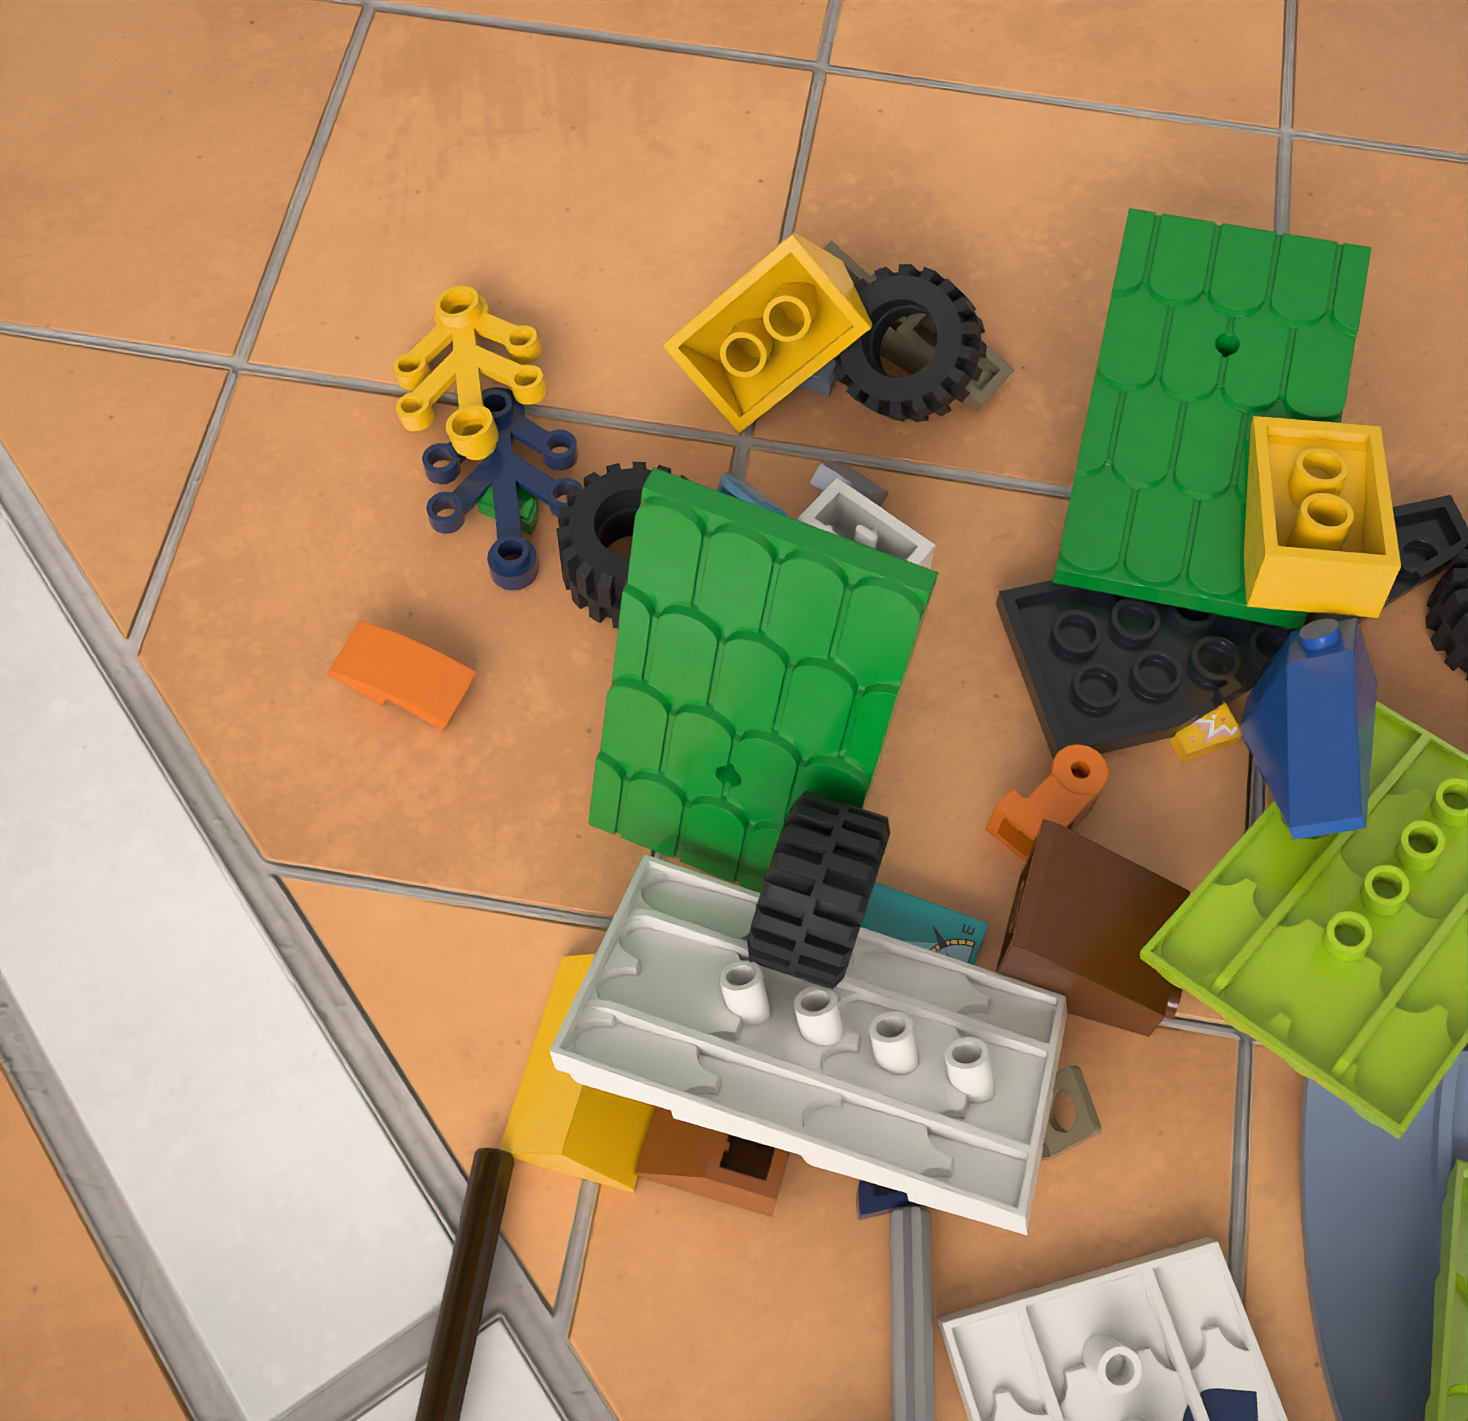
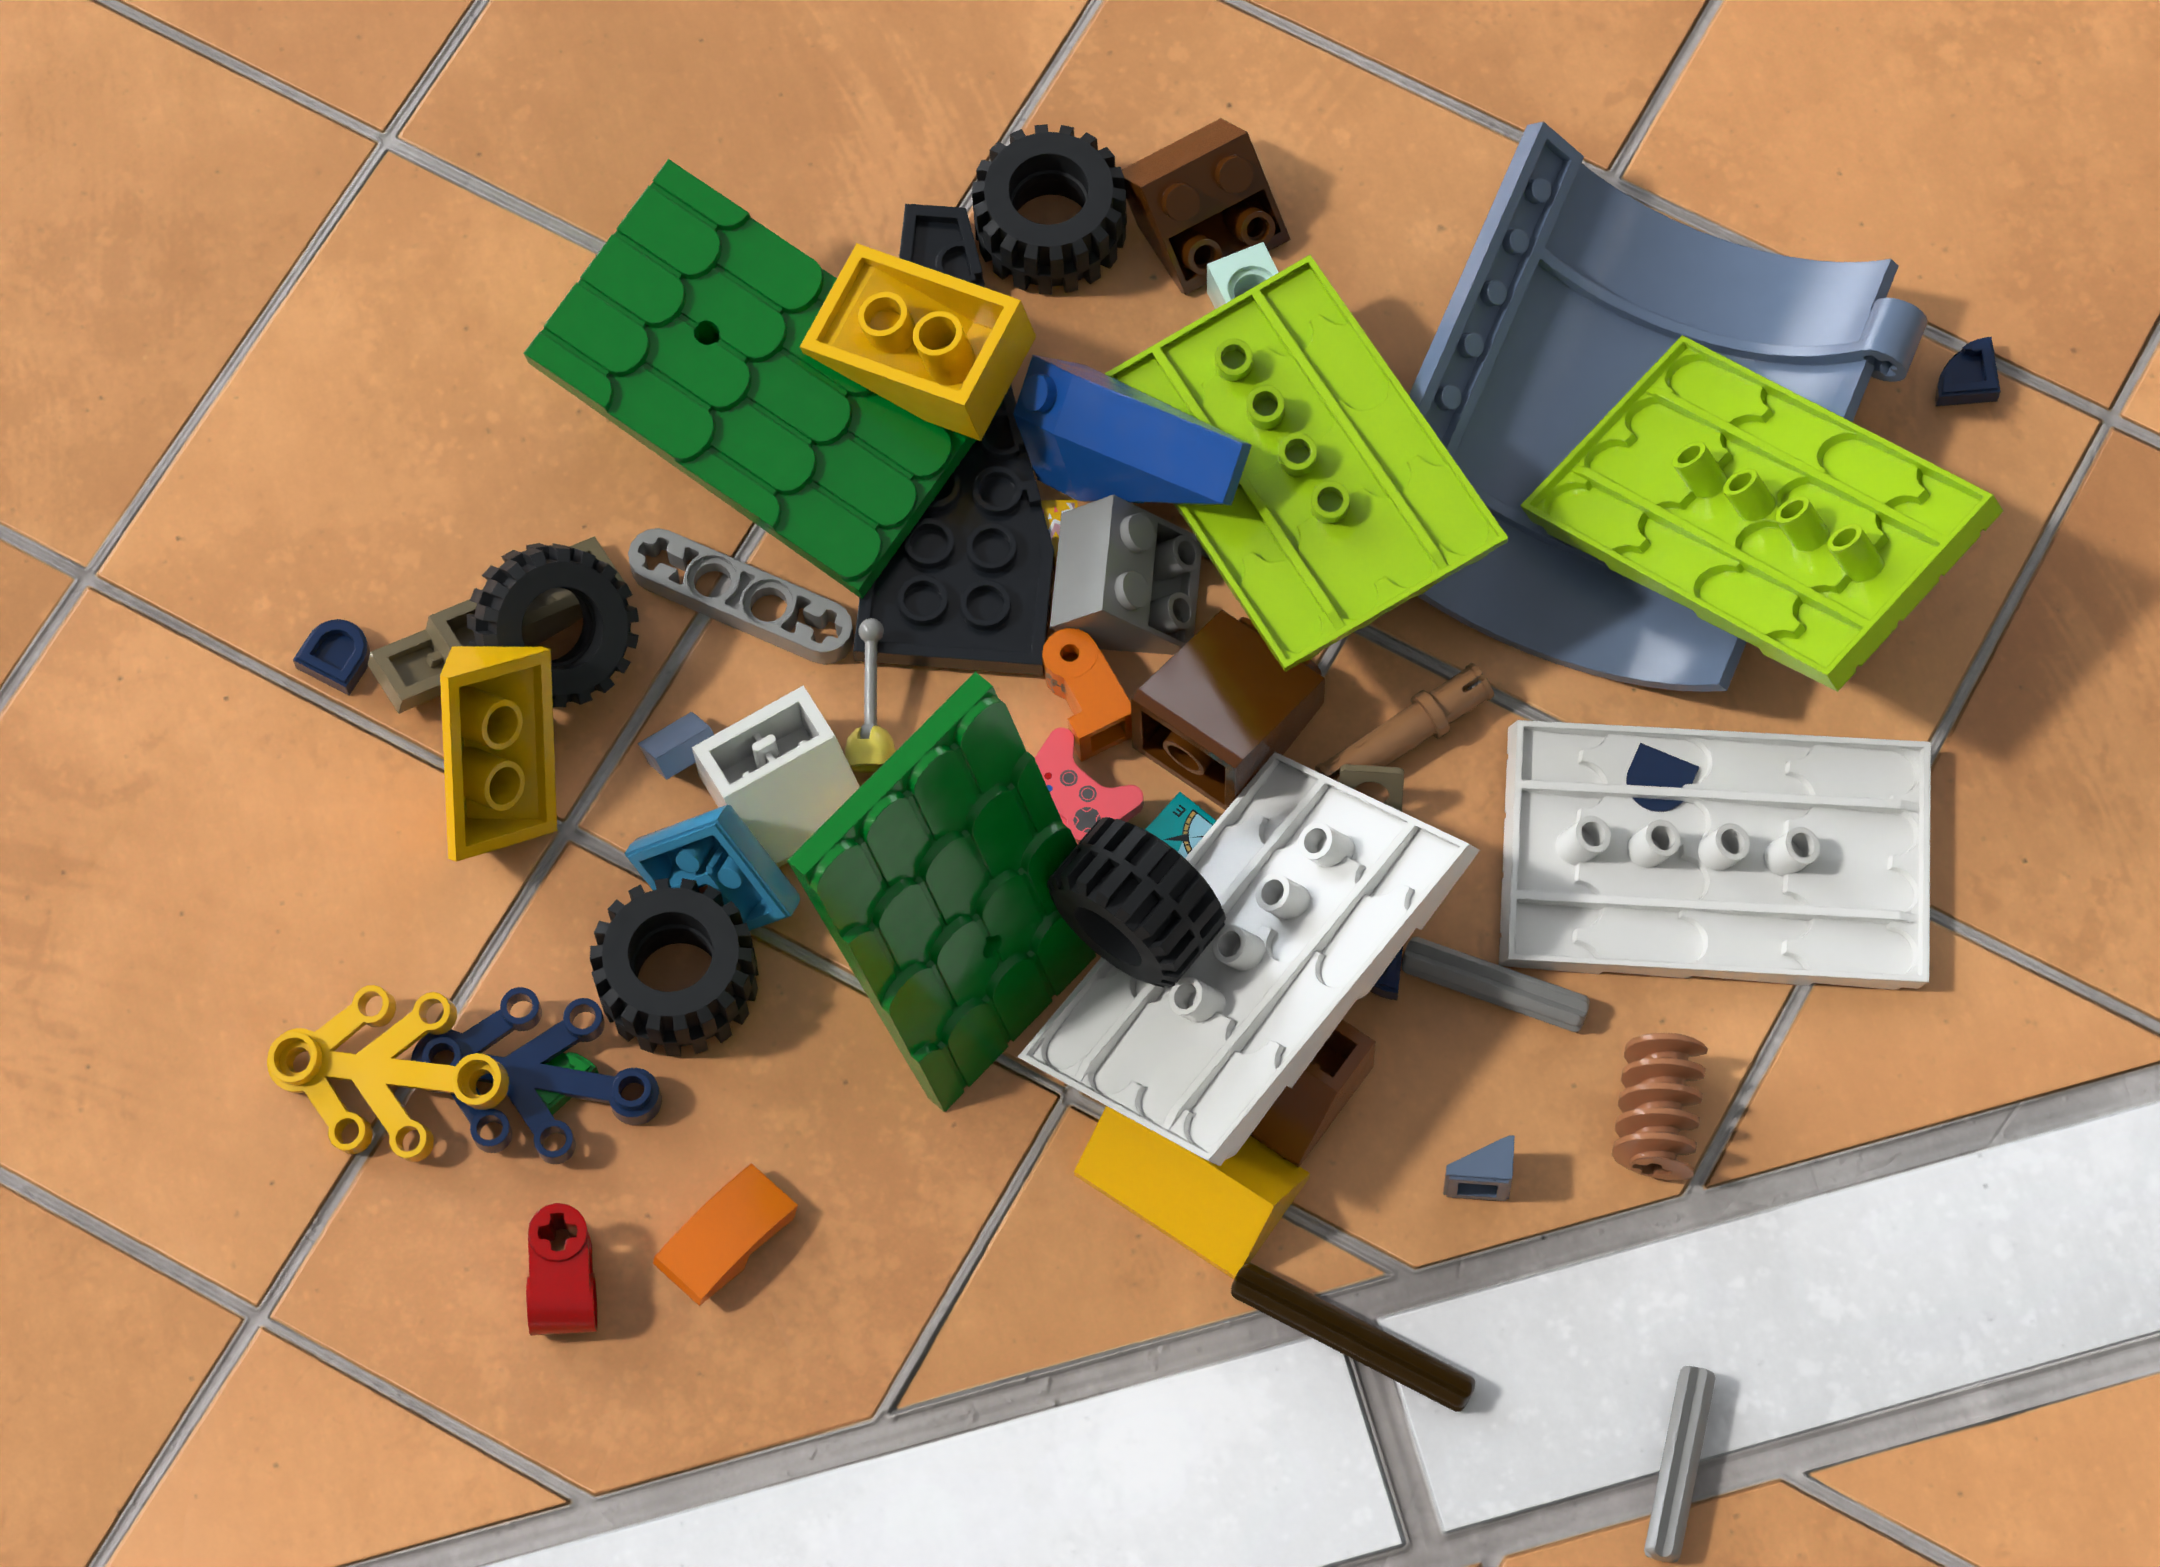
camera: 65 degrees left, 5 degrees up
none -> dark blue tile [293,619,370,696]
none -> red piece [526,1203,598,1336]
none -> light grey beam [628,528,854,665]
none -> hinge [845,618,896,772]
none -> coral piece [1035,727,1144,844]
none -> light grey slope [1050,495,1202,655]
none -> medium nougat pin [1315,663,1494,787]
none -> sand blue slope [1443,1135,1515,1201]

